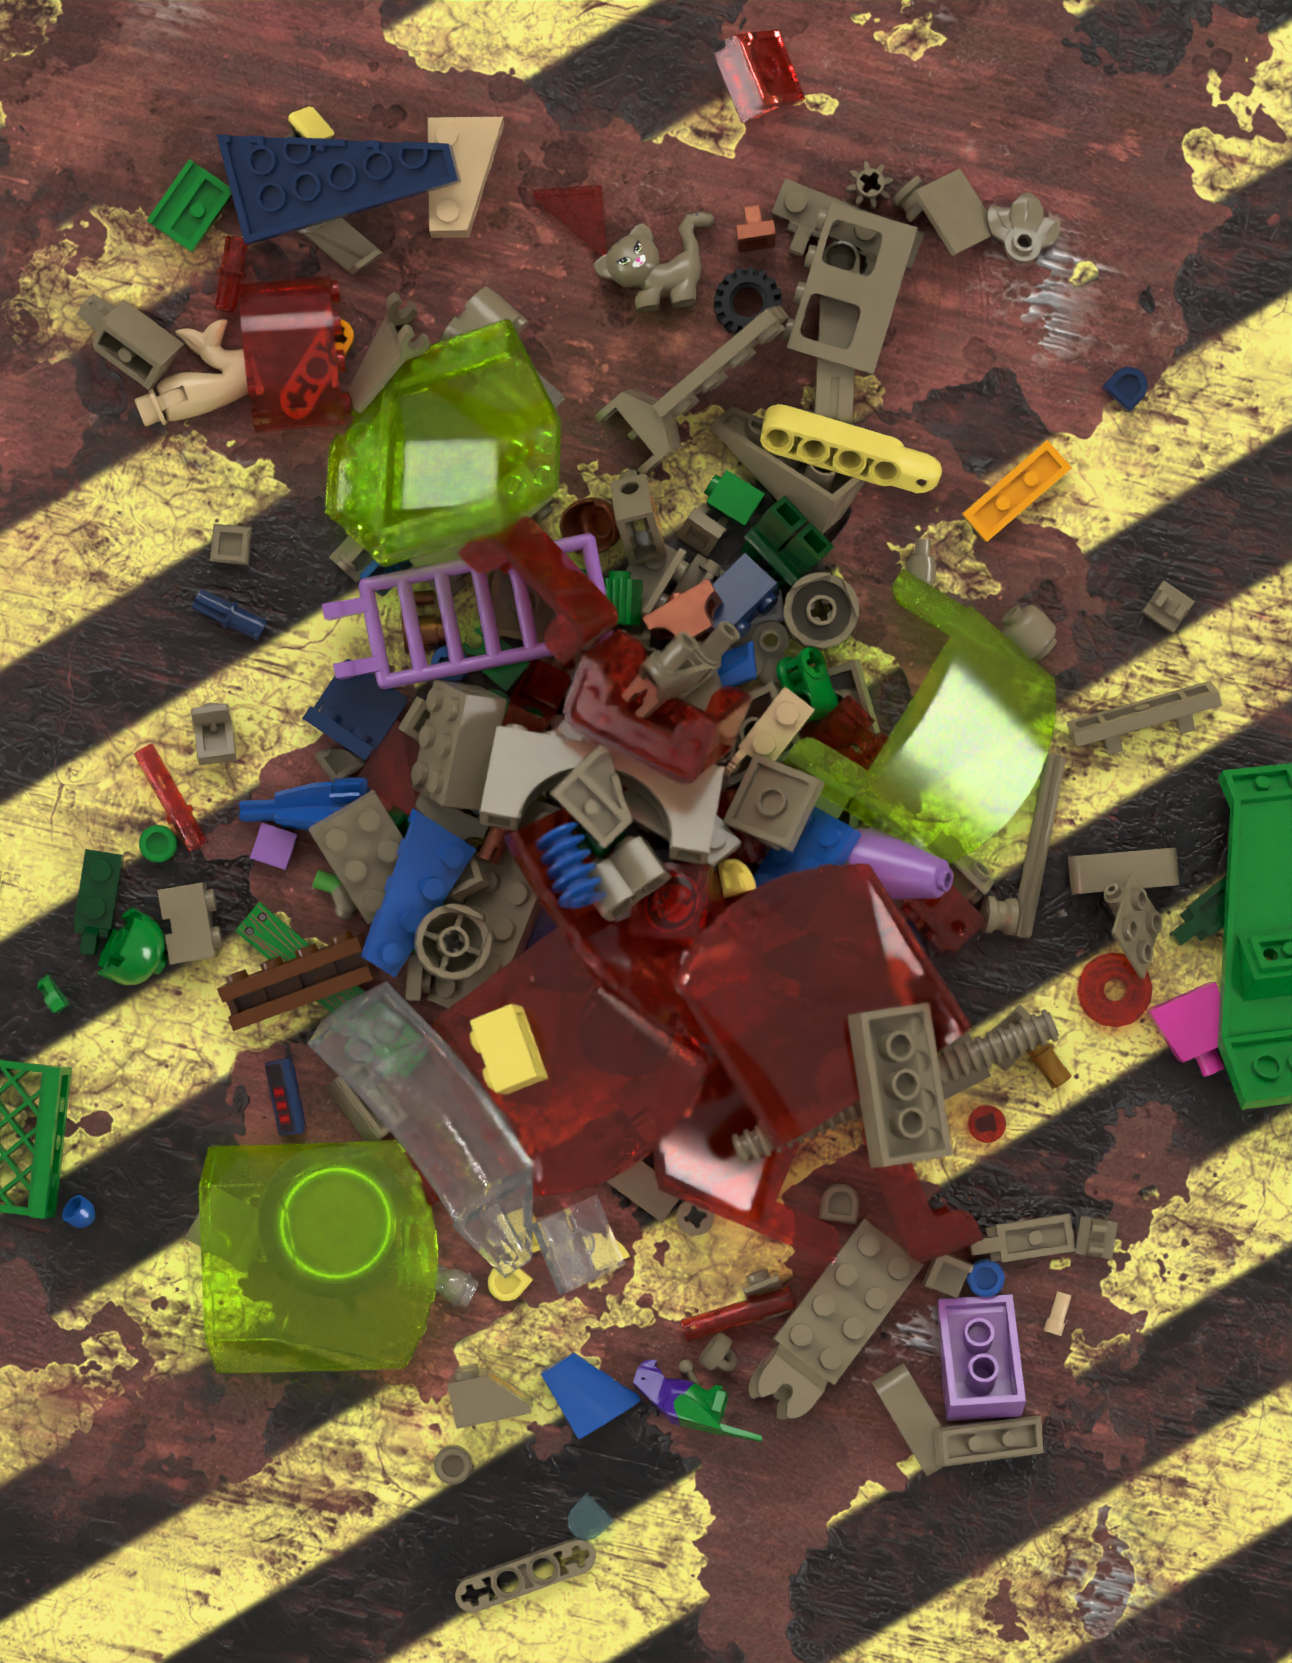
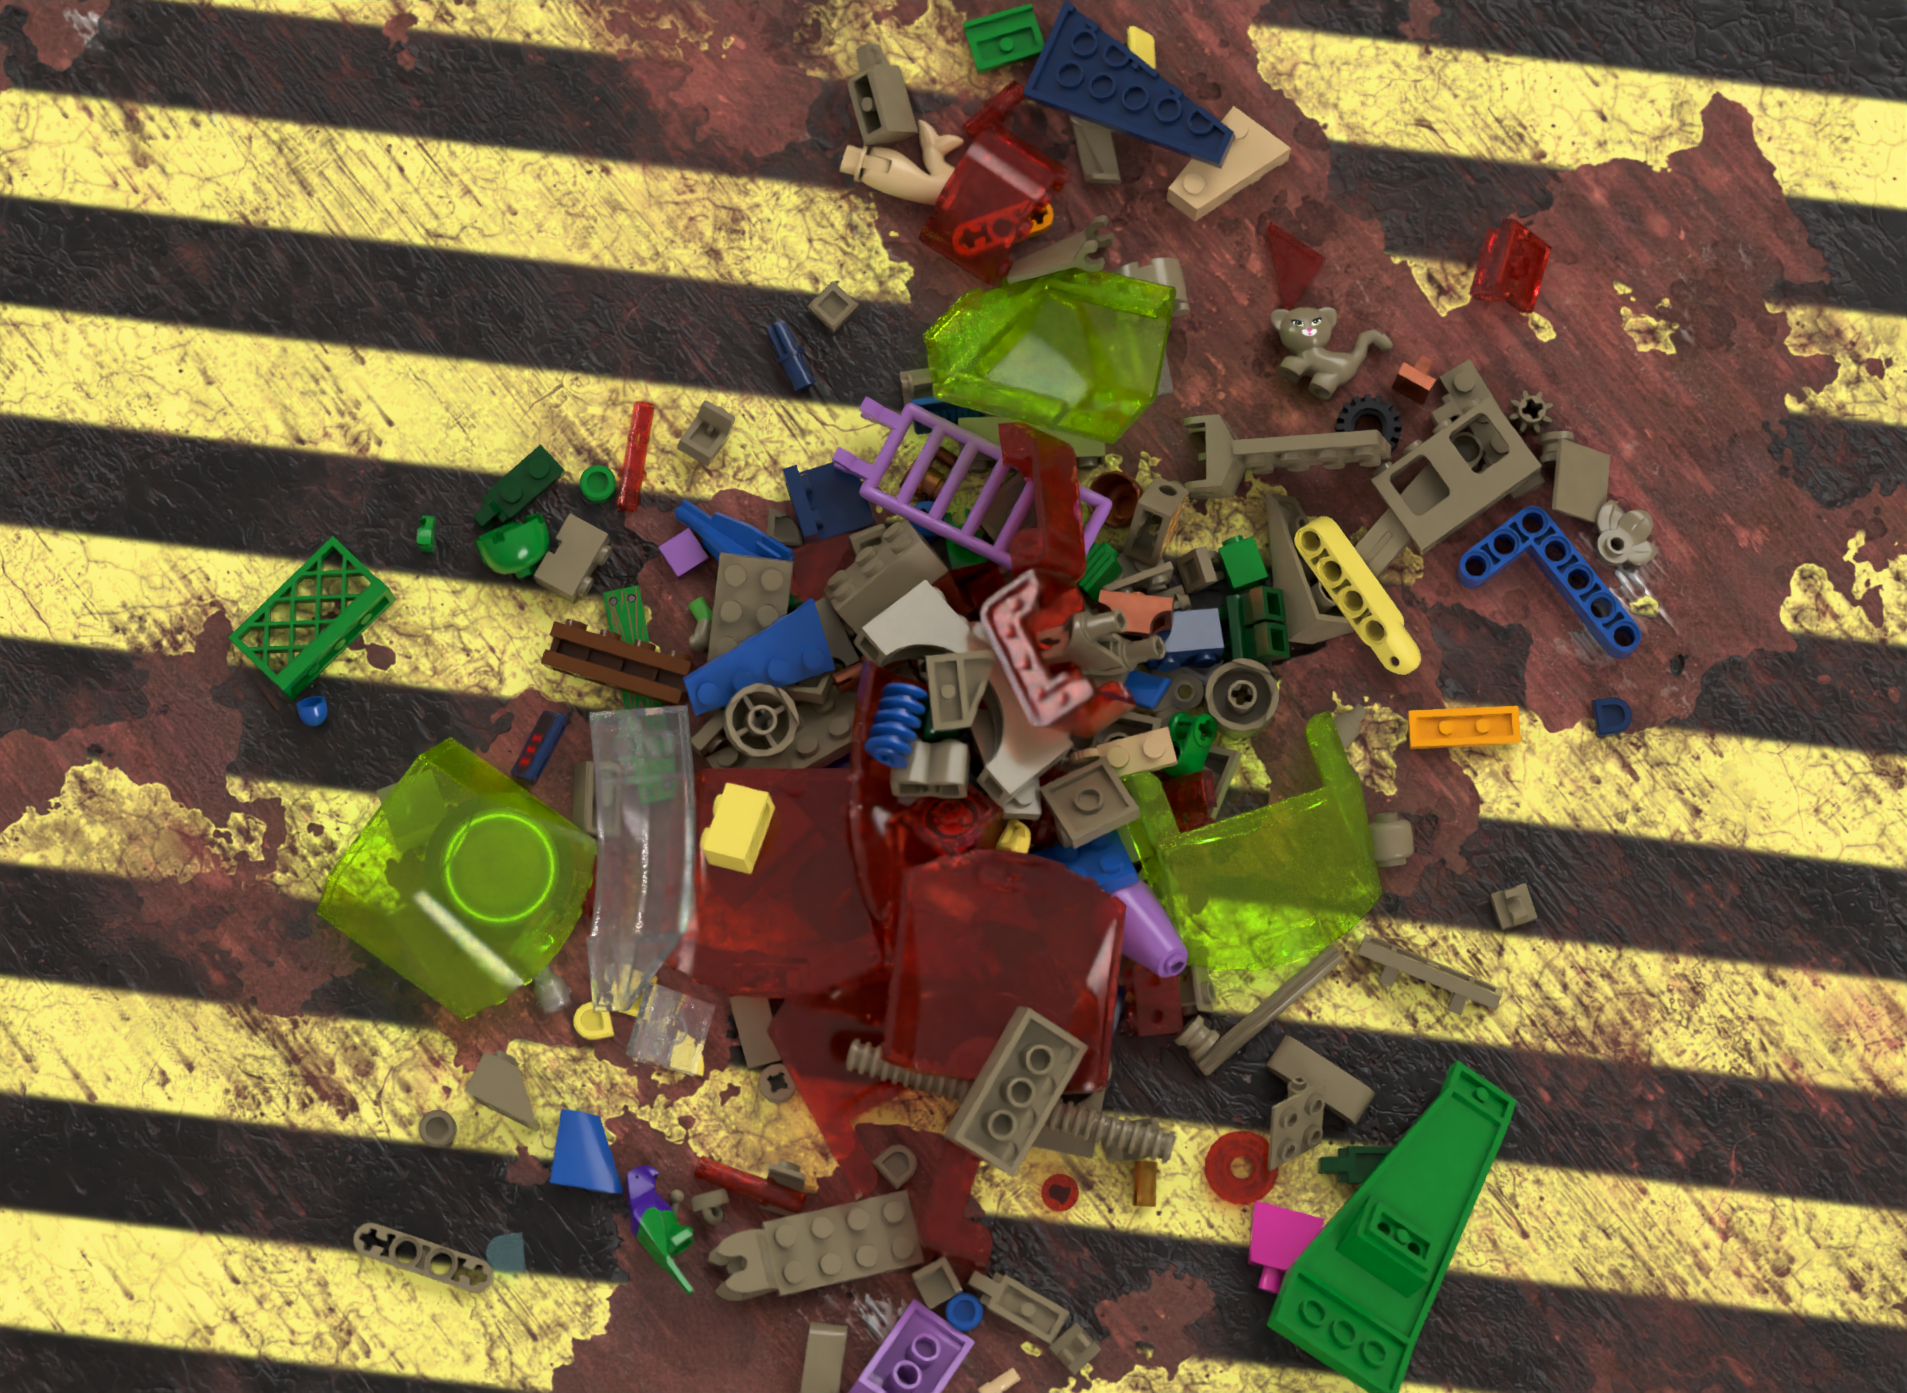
camera: 40 degrees right, 10 degrees down
none -> blue beam [1456,506,1641,659]

